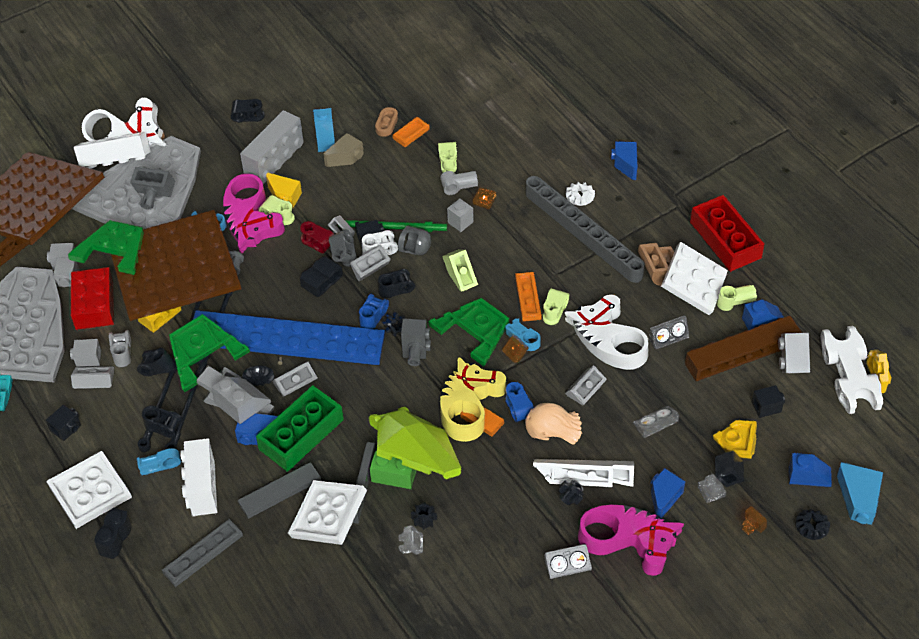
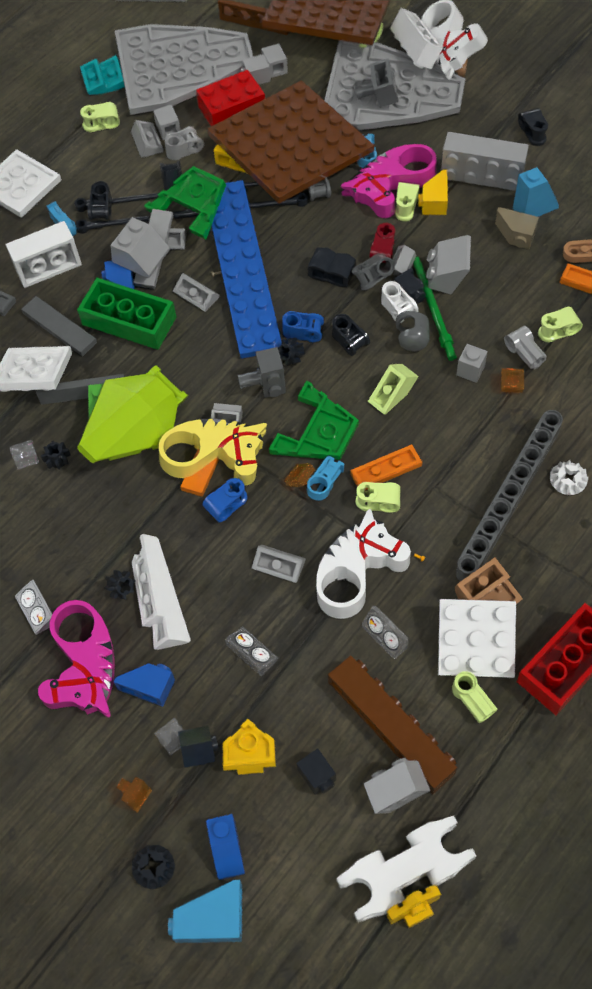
camera: 75 degrees right, 10 degrees up
black brick [46,404,81,441] -> none
green wing [68,220,144,275] -> none
black gear [242,365,274,387] -> none
light grey slope [350,245,391,282] -> none
light nougat piece [525,403,582,445] -> none
blue slope [742,300,784,330] -> none
none -> yellowish green piece [80,102,120,132]
none -> light grey piece [211,403,243,422]
none -> light grey slope [426,235,471,294]

